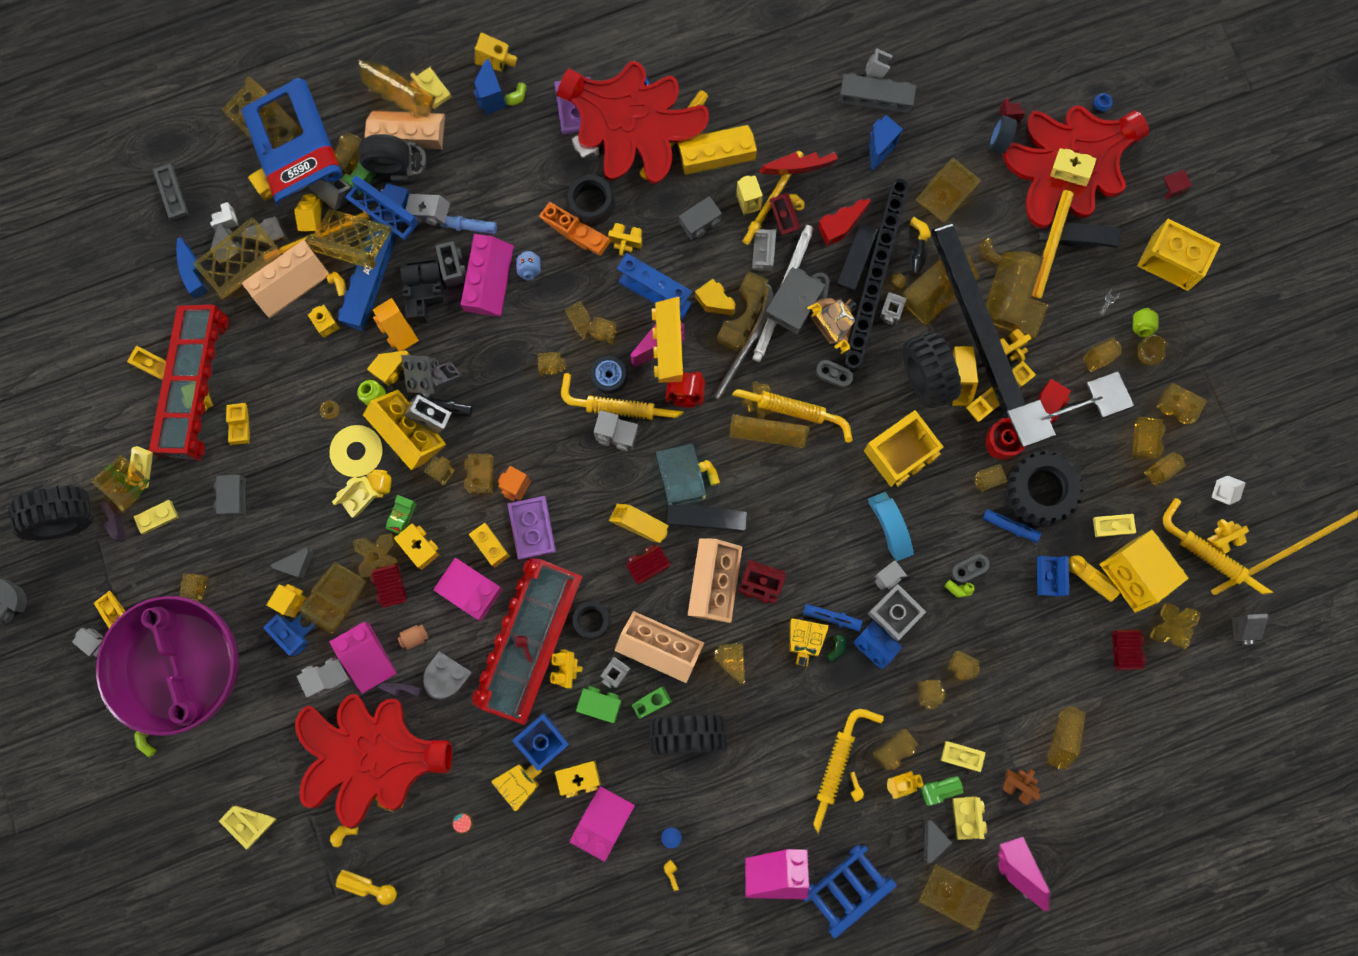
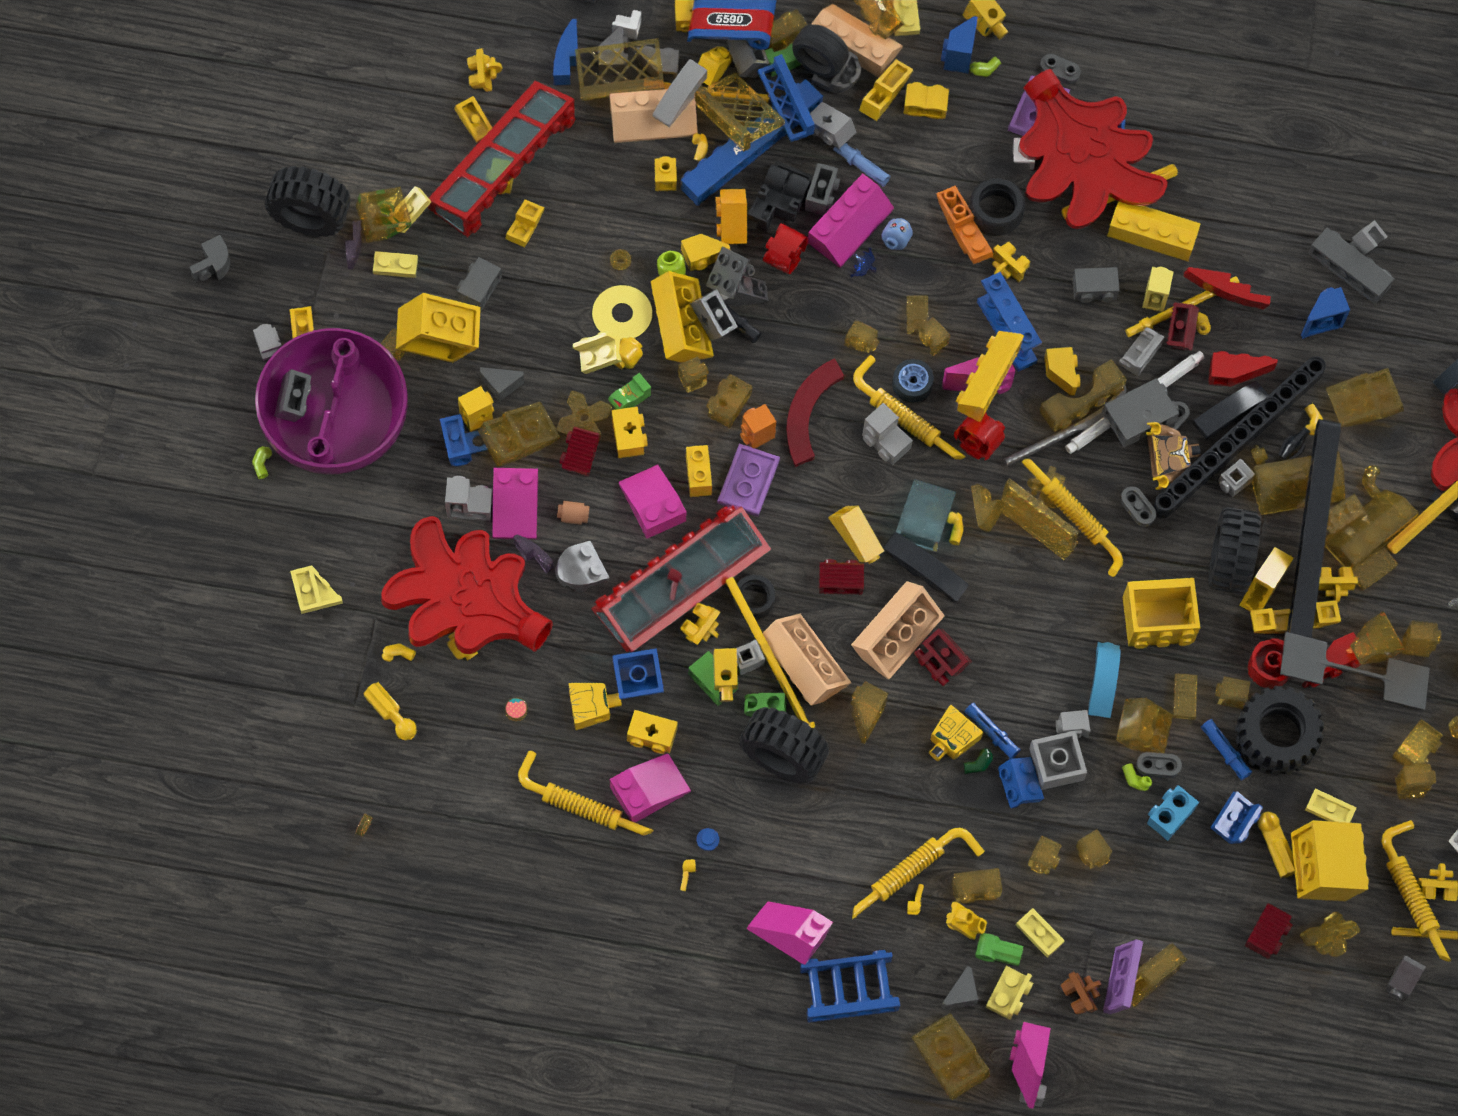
camera: 25 degrees right, 10 degrees down
none -> dark grey brick [274,370,311,422]
none -> yellow container [396,293,480,363]
none -> yellow hips [467,48,502,92]
none -> yellow piece [518,751,654,835]
none -> light grey slope [652,59,707,128]
none -> yellow torso [713,648,738,702]
none -> yellow bar [725,577,815,728]
none -> red brick [762,223,809,274]
none -> dark red tile [787,358,844,467]
none -> clear blue piece [850,247,877,277]
none -> yellow slope [859,59,913,121]
none -> yellow brick [904,82,949,119]
none -> clear yellow slope [971,484,1006,532]
none -> dark grey plate [1040,54,1081,84]
none -> medium lavender tile [1103,940,1143,1014]
none -> clear yellow slope [1116,698,1173,753]
none -> dark azure brick [1147,785,1199,841]
none -> clear yellow tile [1173,673,1197,720]
none -> clear yellow hinge [1327,493,1366,535]
none -> clear yellow slope [1350,611,1405,665]

